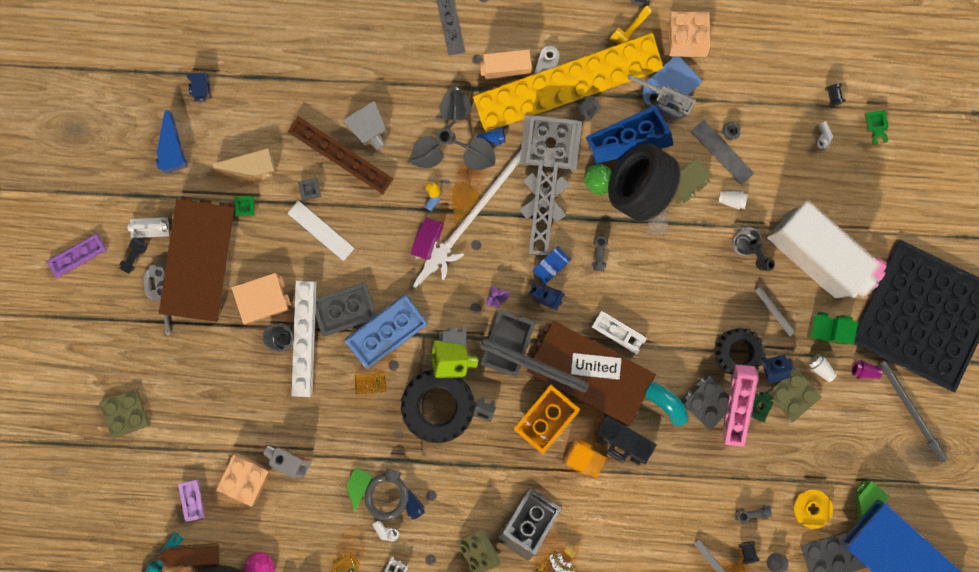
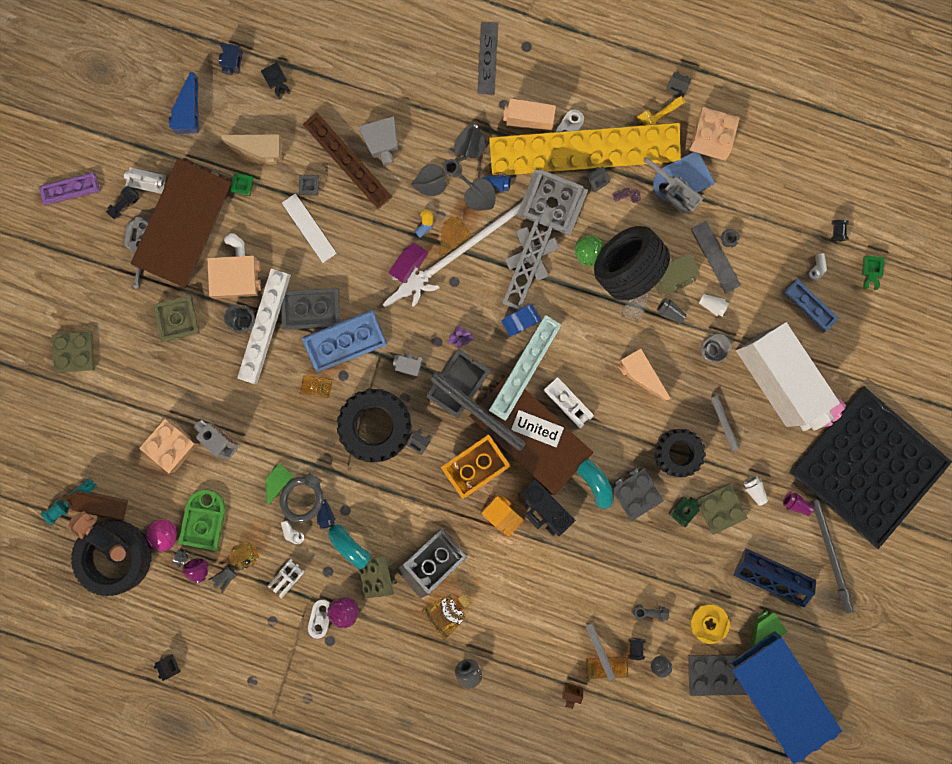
camera: 15 degrees right, 0 degrees up
lavender plate [178,479,205,522] -> none
lime torso [431,340,478,377] -> none
dark blue hips [529,283,565,311] -> none
blue wedge [586,105,674,164] -> none
dark grey bar [592,235,608,271] -> none
bright pink brick [722,364,758,447] -> none
black bar [748,238,775,271] -> none
dark blue brick [762,354,794,384] -> none
green brick [807,312,858,345] -> none
none -> olive plate [153,296,200,342]
none -> bright green tile [178,490,226,551]
none -> white arm [224,233,245,257]
none -> black plate [261,62,290,99]
none -> teal cylinder [328,525,371,569]
none -> light aqua plate [489,315,561,421]
none -> arm [612,187,641,203]
none -> light nougat slope [618,349,670,401]
none -> dark grey cone [657,298,687,324]
none -> dark blue fence [734,548,816,607]
none -> medium blue tile [783,279,839,332]

